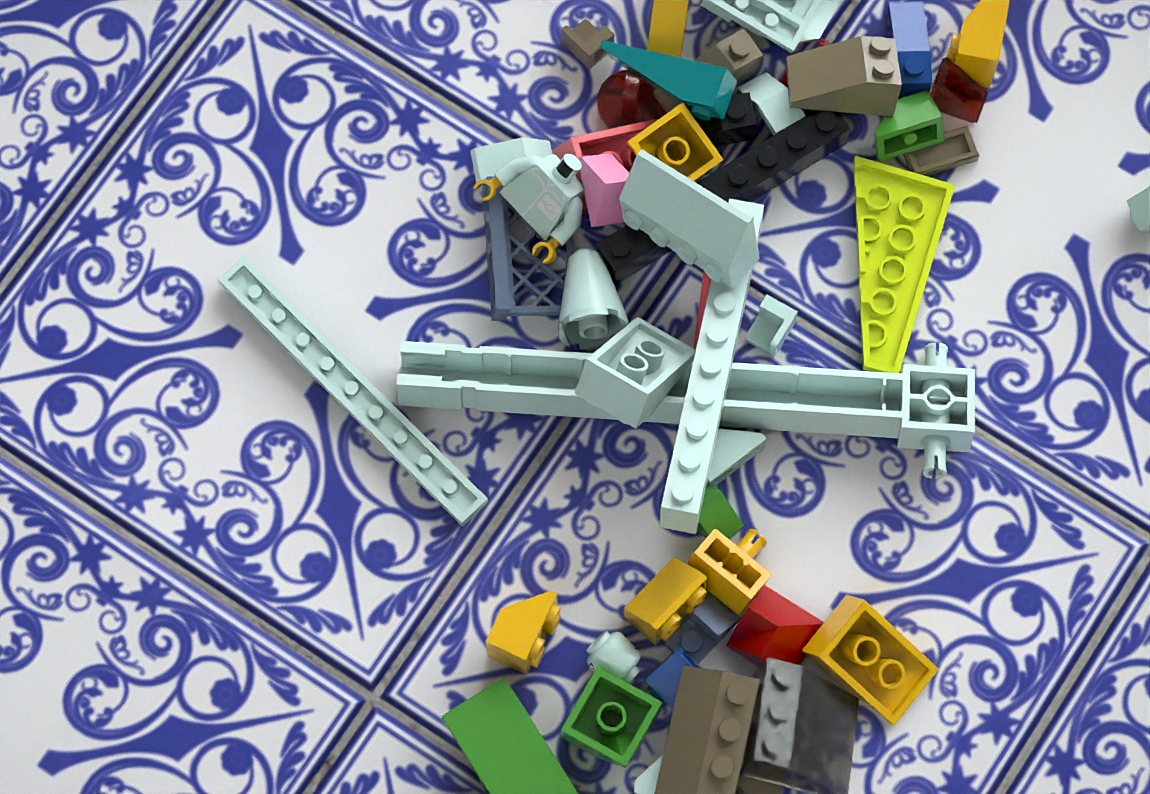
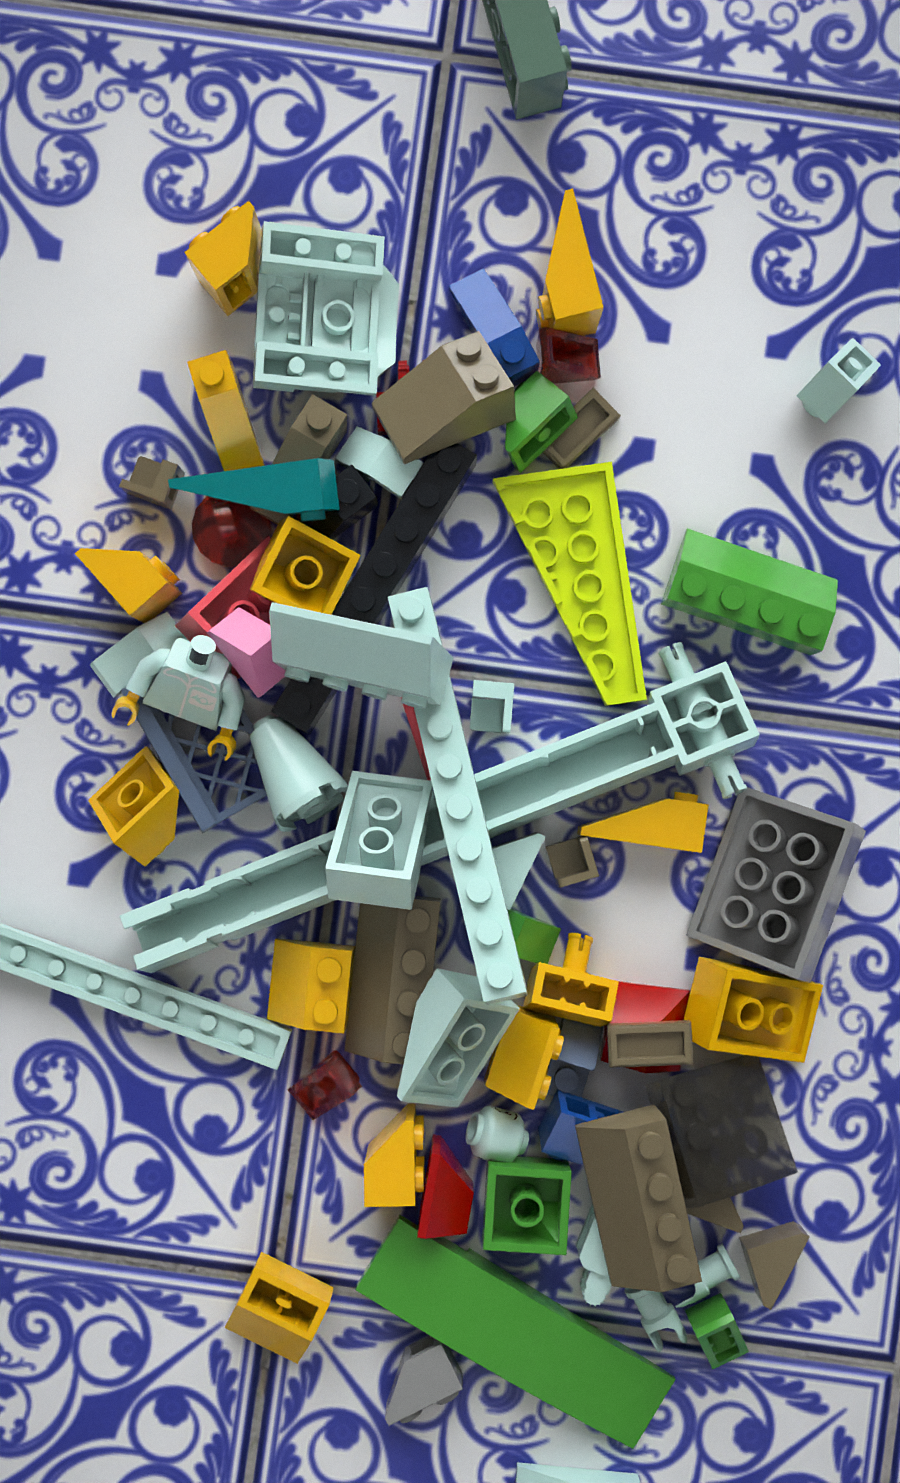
camera: 25 degrees left, 15 degrees up
none -> yellow slope [75,548,182,623]
none -> yellow slope [88,746,179,867]
none -> yellow slope [225,1252,334,1364]
none -> yellow slope [267,938,355,1034]
none -> clear red slope [287,1050,362,1120]
none -> dark tan slope [345,896,441,1065]
none -> light aqua slope [397,968,520,1108]
none -> red slope [417,1134,474,1239]
none -> dark tan panel [545,836,599,888]
none -> yellow slope [577,792,709,853]
none -> dark tan tile [607,1020,693,1068]
none -> bright green slope [661,528,838,655]
none -> light grey slope [686,787,866,983]

